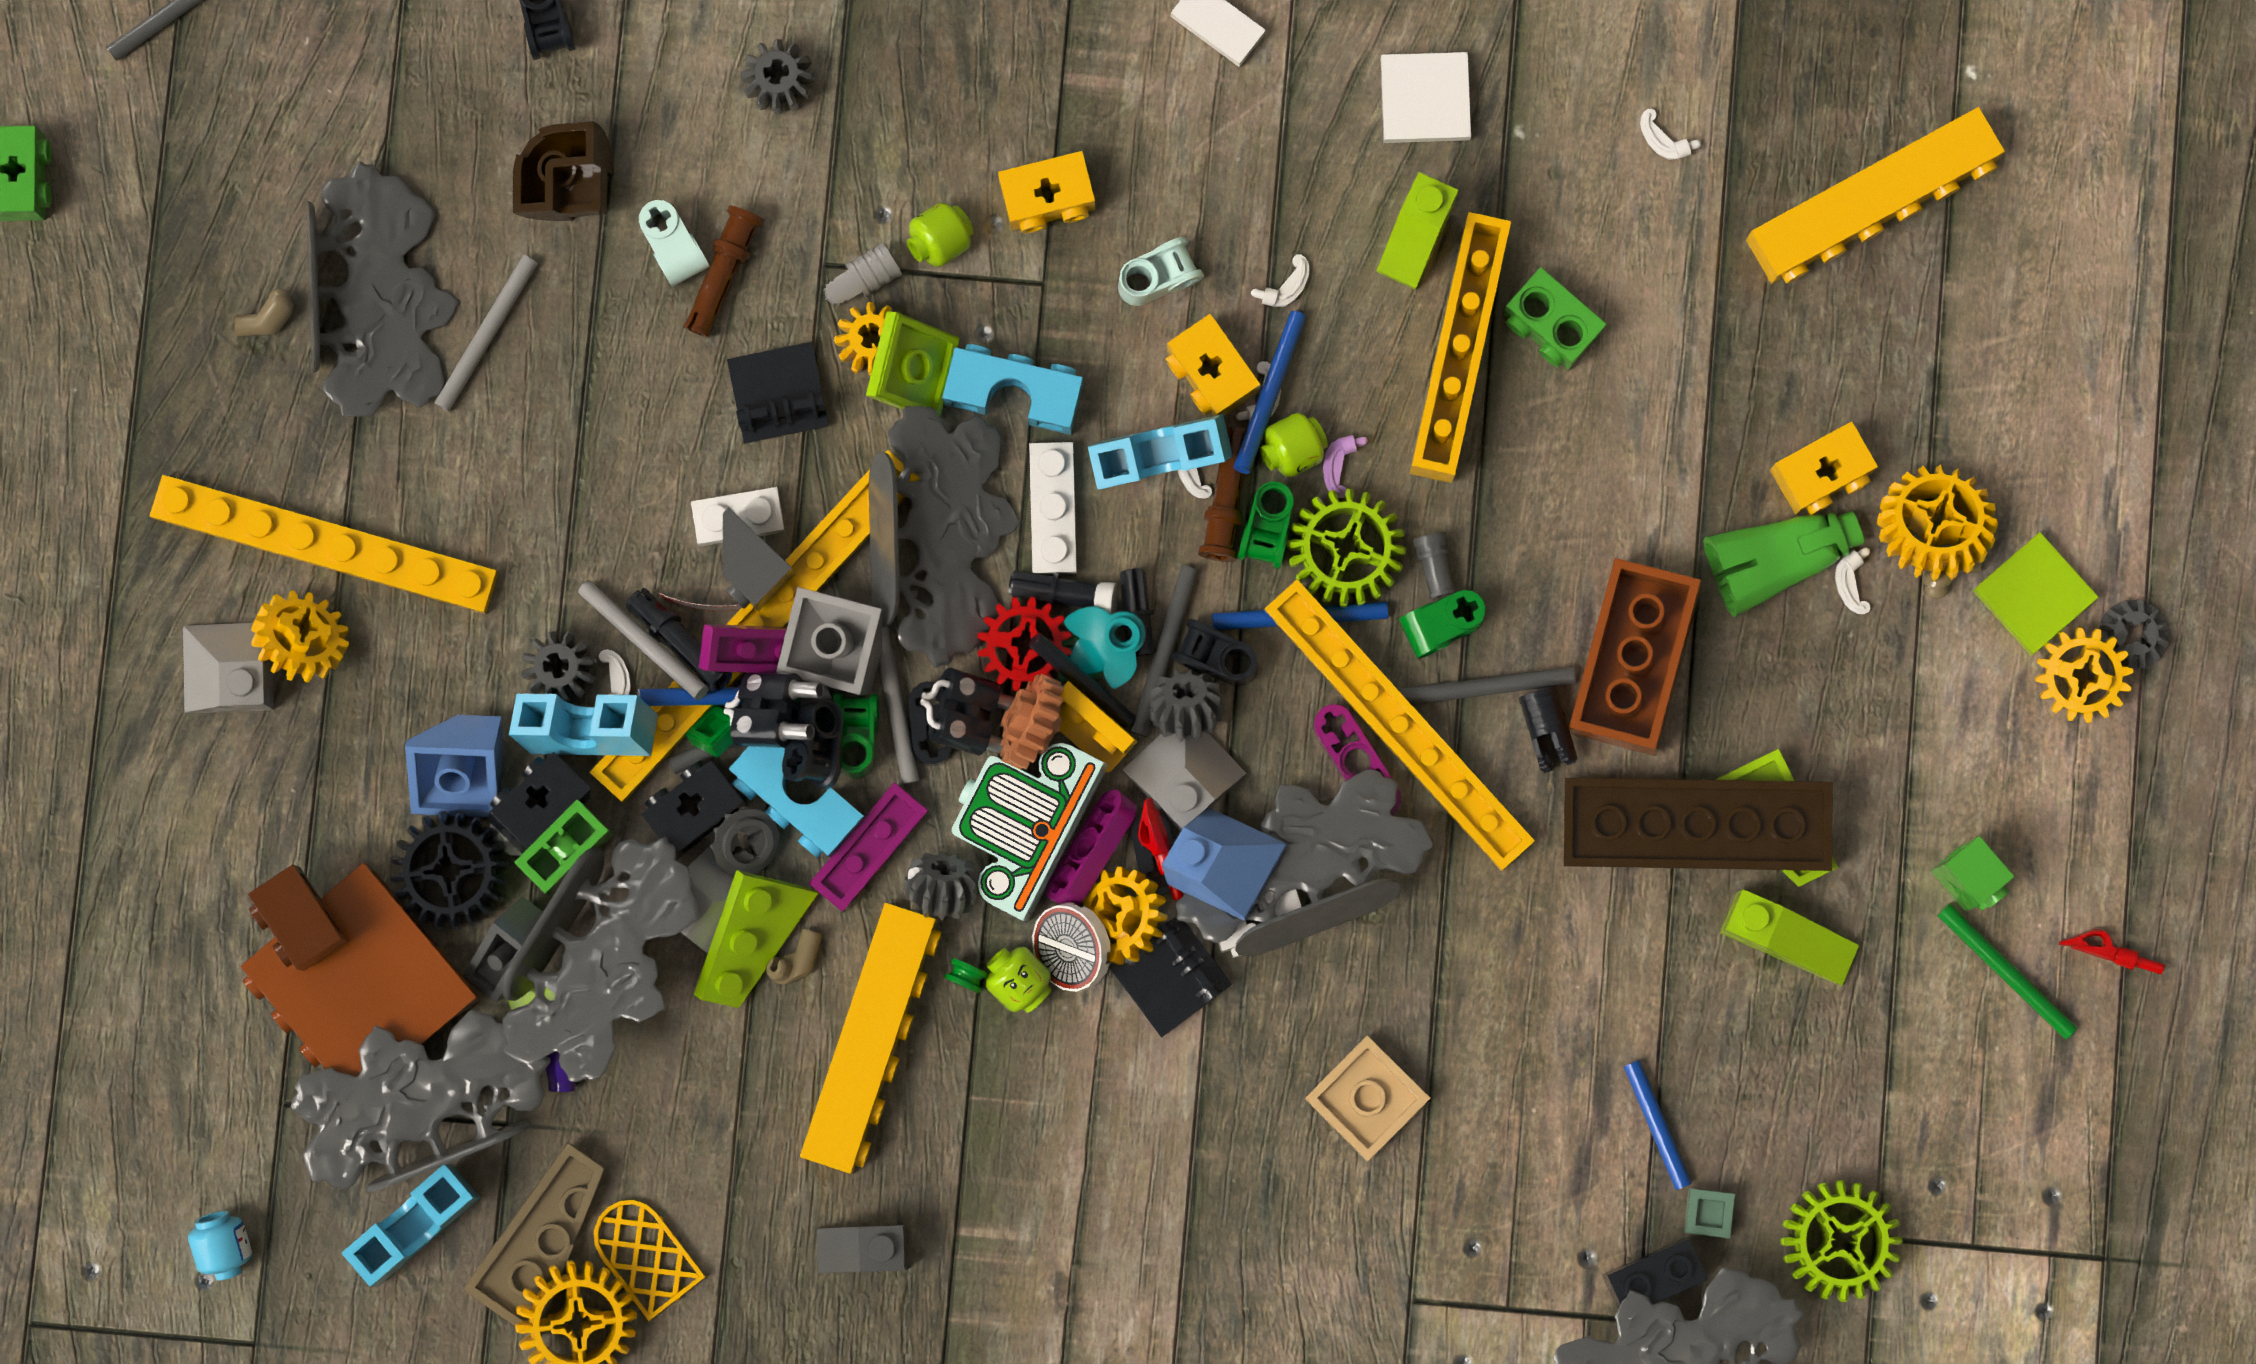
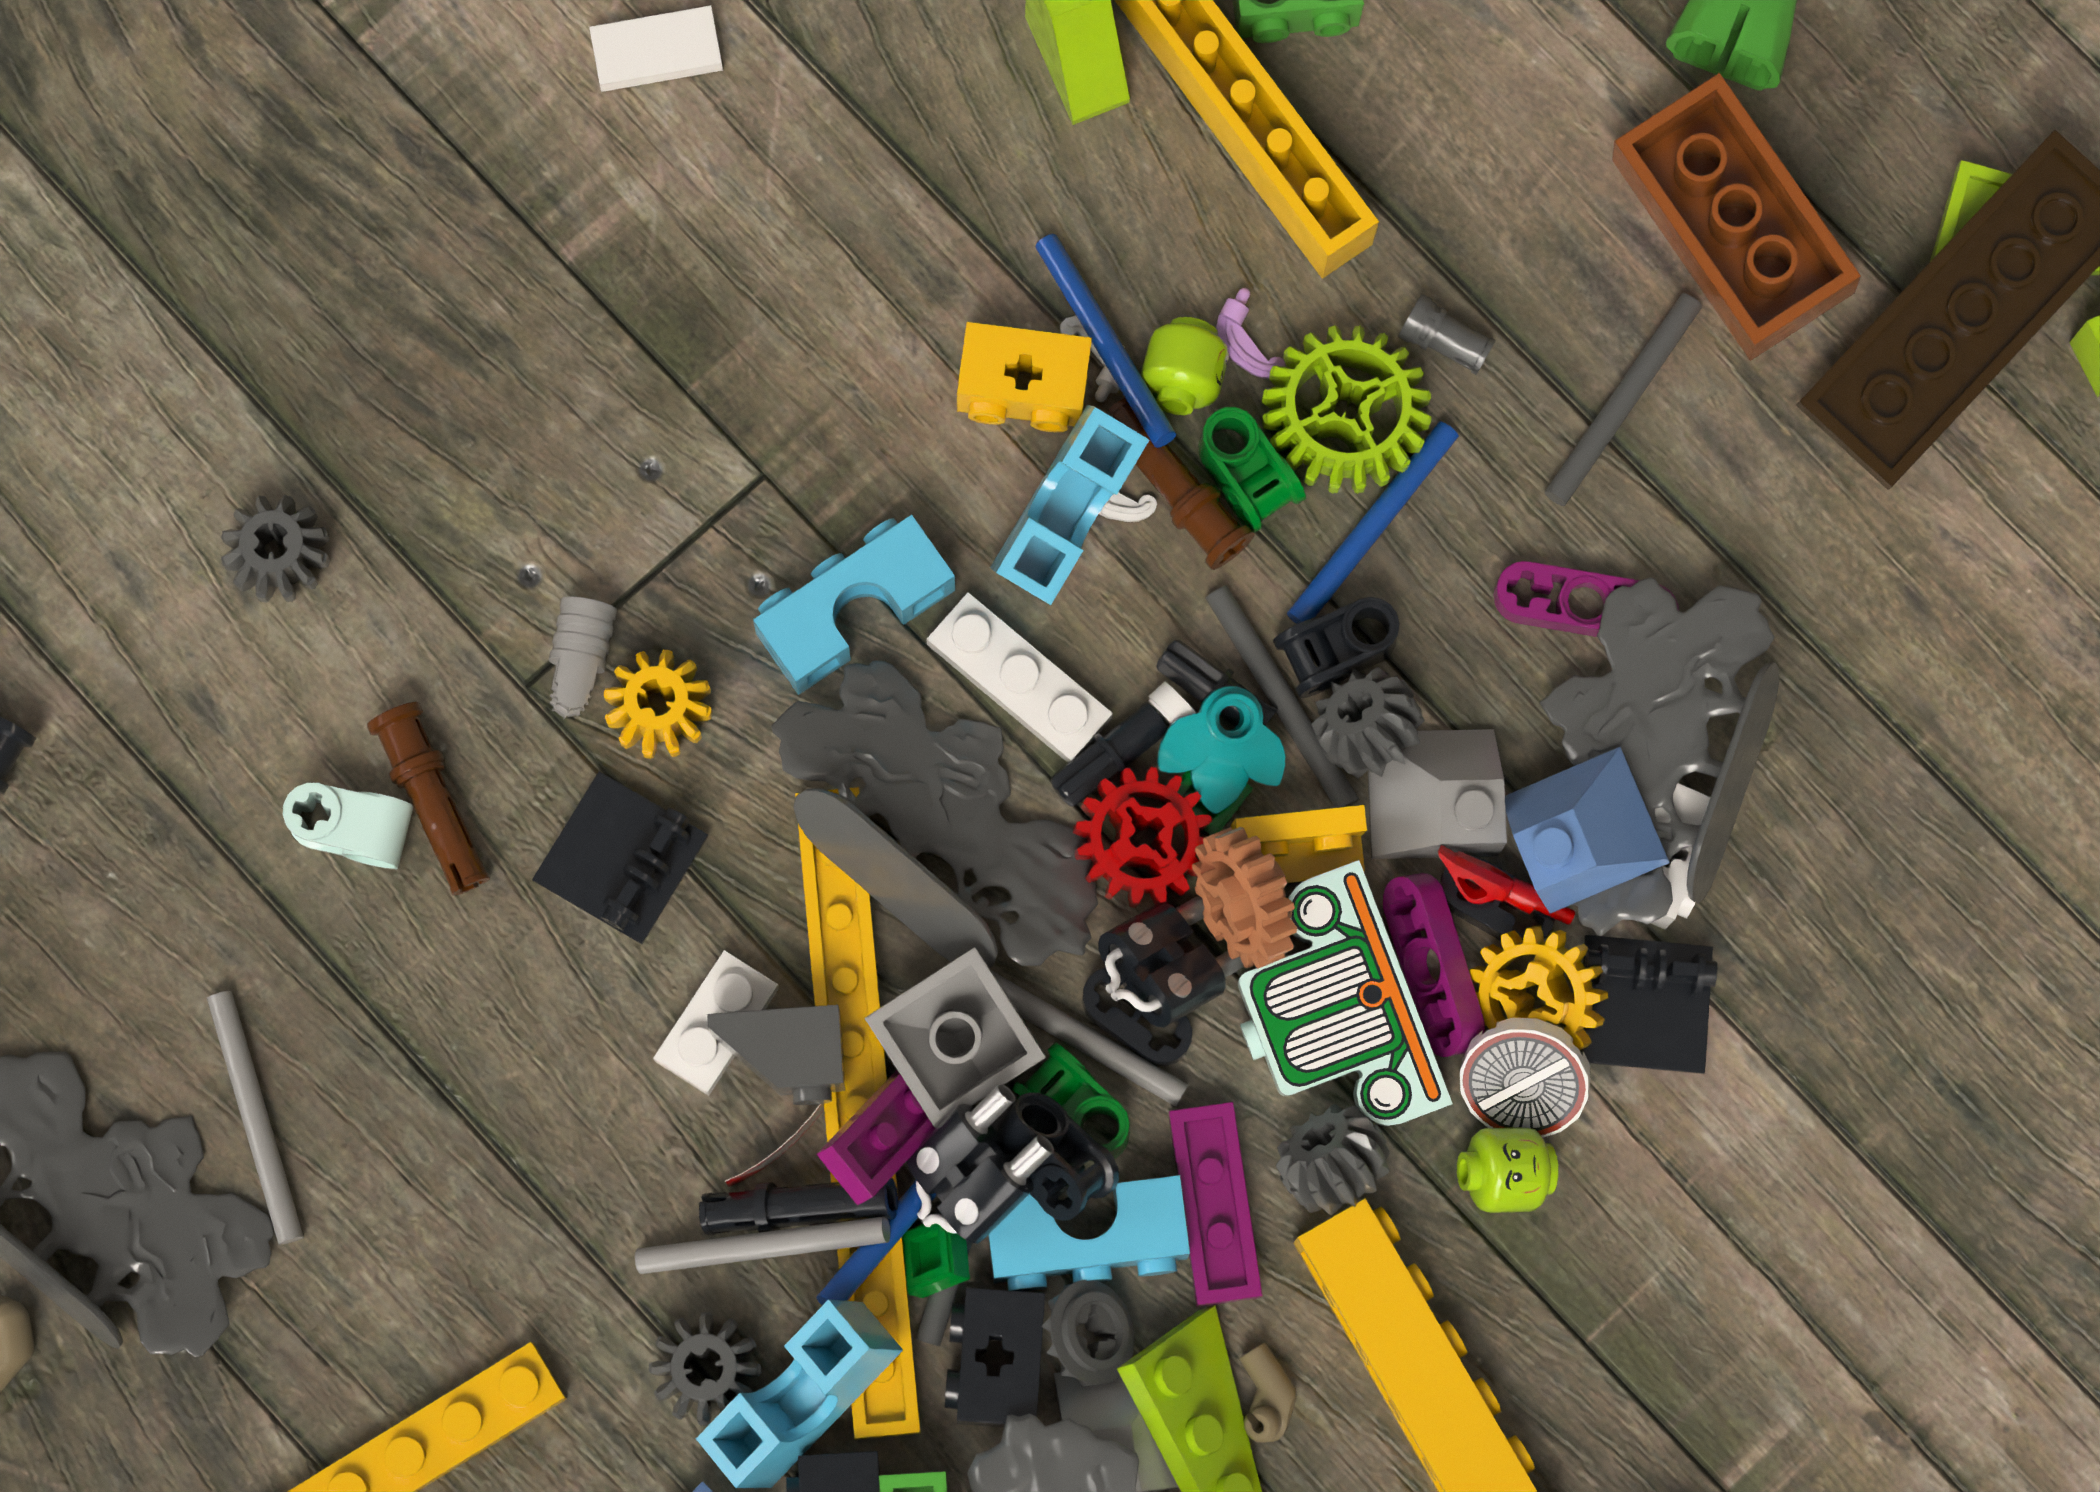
camera: 55 degrees left, 5 degrees down
dark brown brick [513,121,614,221] -> none
white piece [599,649,631,695] -> none
lime tile [866,312,960,417] -> none
lime head [907,202,974,267] -> none
green bush [944,958,989,994] -> none
yellow brick [998,151,1096,234] -> none
black bar [1029,633,1136,728] -> none
light aqua piece [1118,236,1204,306] -> none
white piece [1251,254,1309,307] -> none
yellow plate [1264,579,1535,871] -> none
tan plate [1304,1035,1430,1162] -> none
green piece [1398,590,1486,659] -> none
black hinge [1519,686,1578,773] -> none

